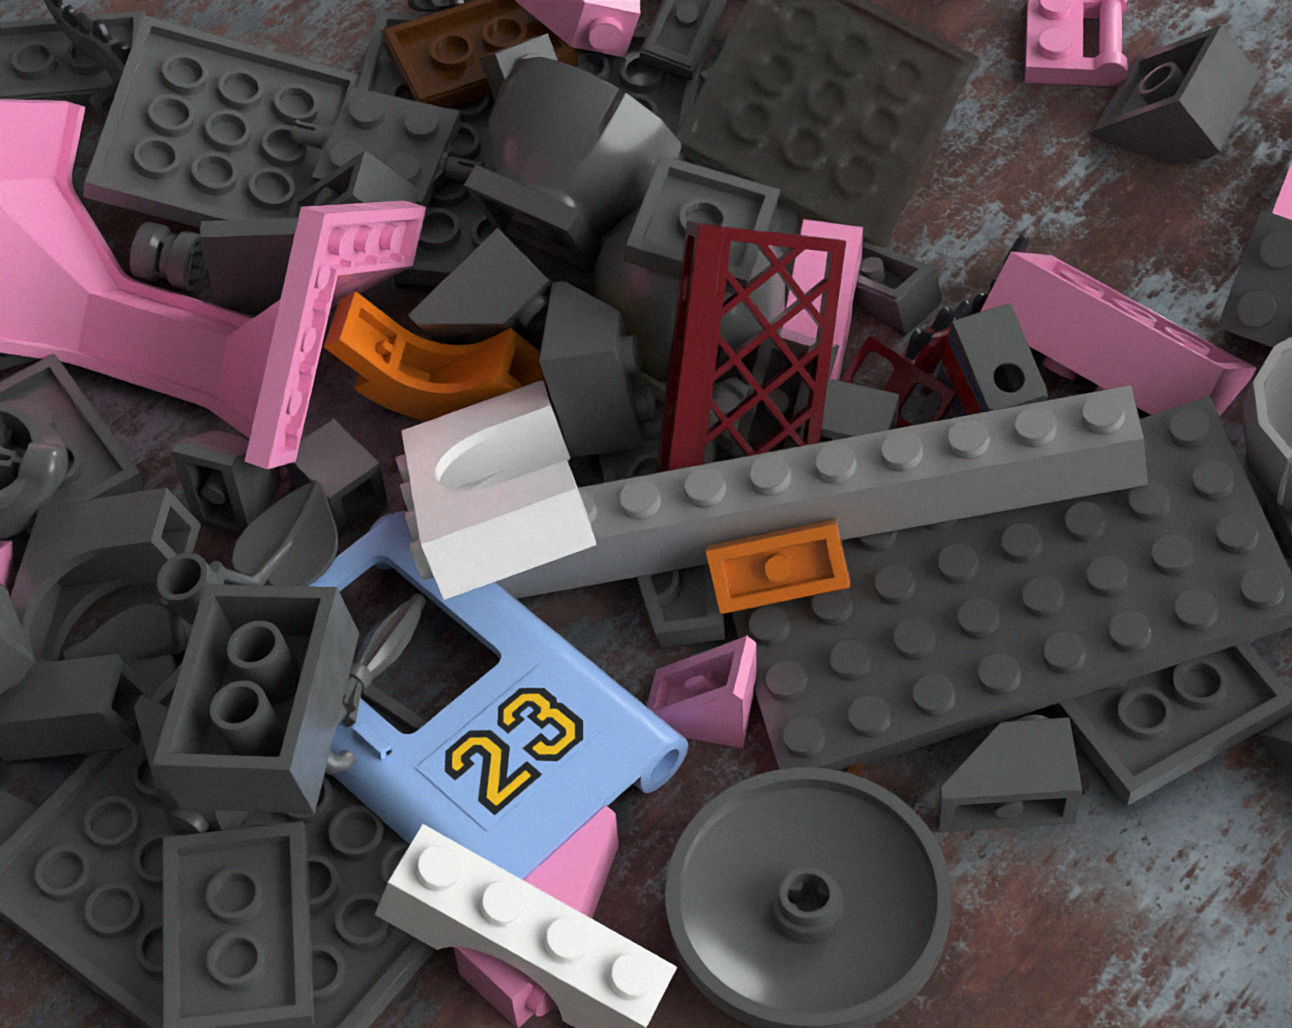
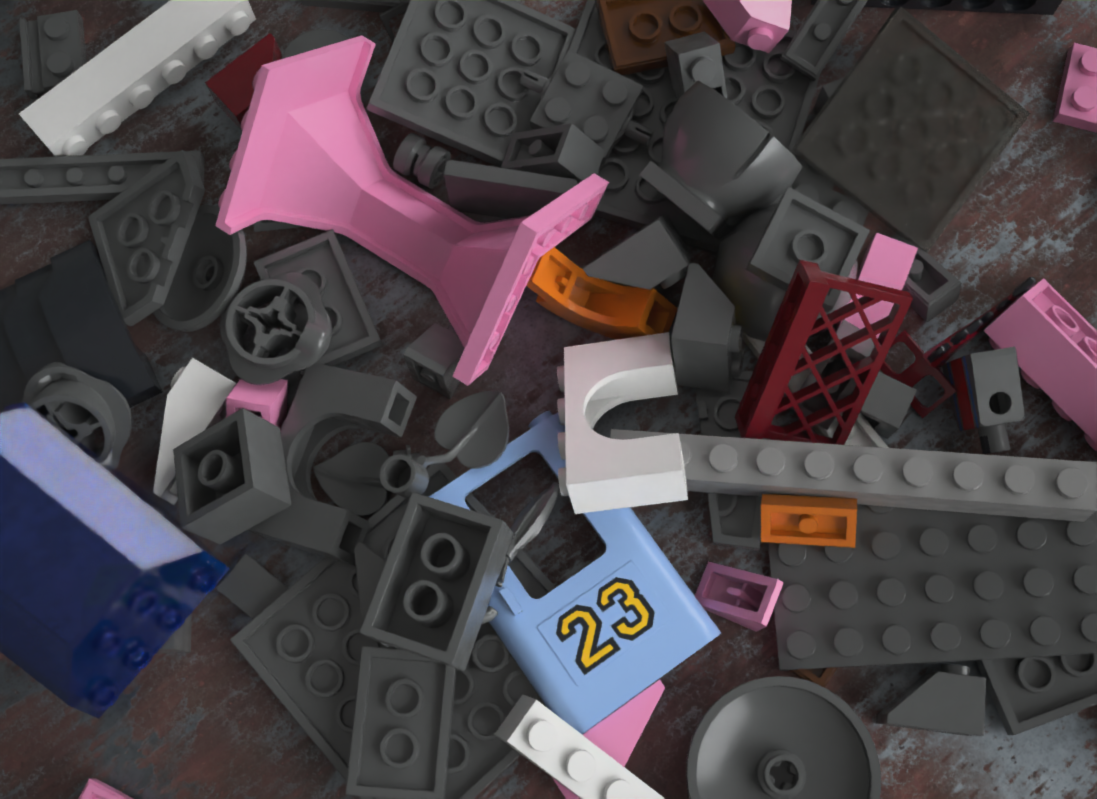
camera: 10 degrees right, 20 degrees up
dark grey brick [286,418,387,534] -> none

